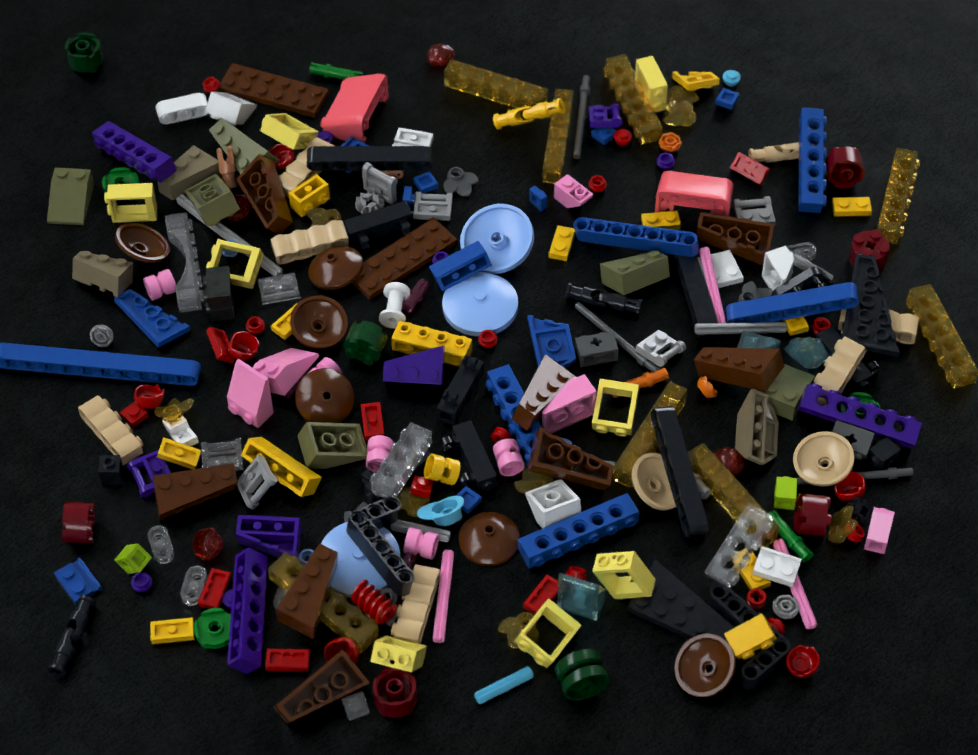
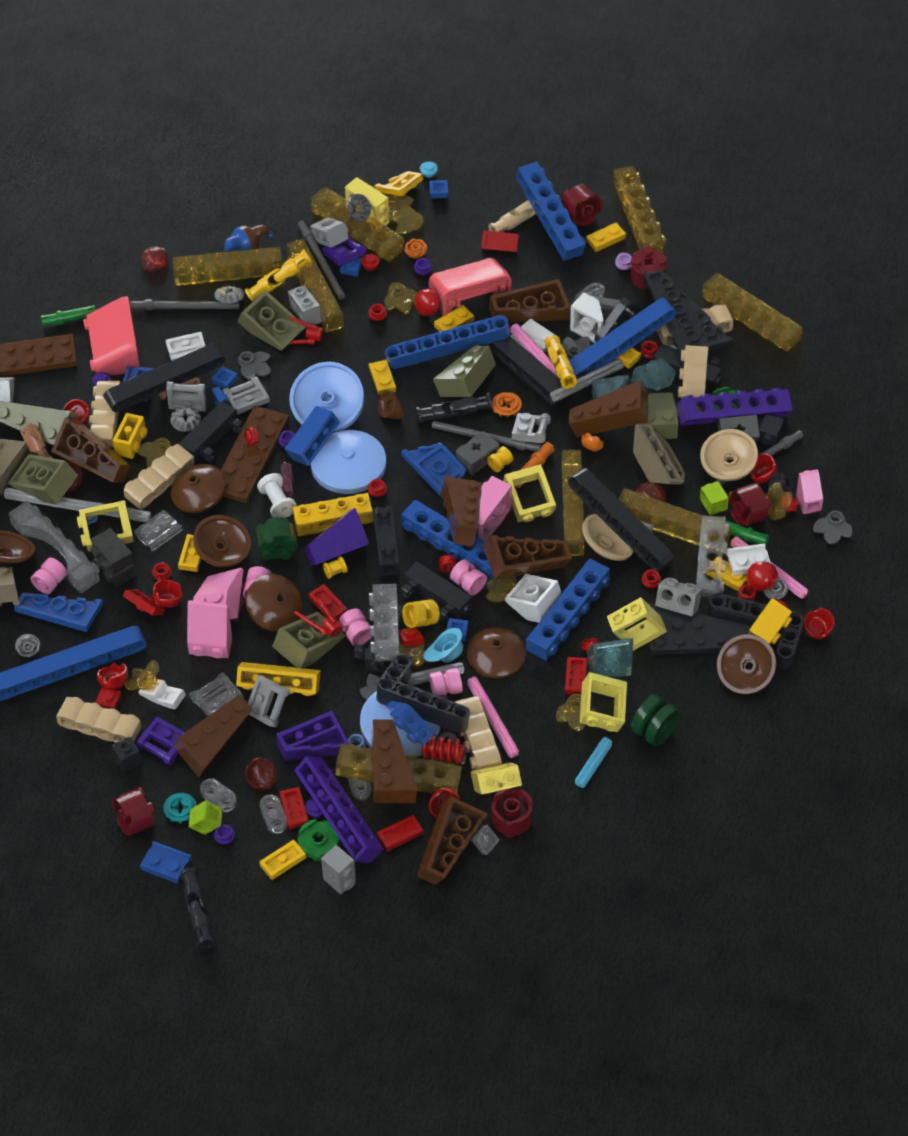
camera: 30 degrees left, 0 degrees up
yellow plate [157,437,201,470] -> none
light yellow window [260,113,319,150] -> none
blue plate [529,186,547,211] -> none
bright pink slope [554,174,593,208] -> none
light grey plate [733,196,775,226] -> none
none -> dark grey bar [130,299,240,310]
none -> teal gear [164,793,197,824]
none -> light grey gear [215,286,244,304]
none -> piece [222,225,273,260]
none -> olive slope [238,290,305,351]
none -> red plate [244,427,259,446]
none -> light grey brick [288,285,322,328]
none -> red plant [289,317,323,345]
none -> red plant [294,597,342,637]
none -> light grey brick [310,217,349,247]
none -> light grey brick [321,845,356,894]
none -> yellow bush [323,556,347,579]
none -> dark grey gear [346,194,371,222]
none -> reddish brown piece [377,390,404,419]
none -> clear yellow plate [384,283,417,314]
none -> blue plate [386,701,435,744]
none -> red hair [414,288,439,316]
none -> yellow wheel [487,446,514,472]
none -> orange gear [492,392,522,418]
none -> yellow piece [544,335,577,389]
none -> lavender plate [615,253,632,270]
none -> red plate [642,569,661,588]
none -> light grey brick [655,578,702,616]
none -> red hair [746,562,778,591]
none -> dark grey plate [813,511,852,545]

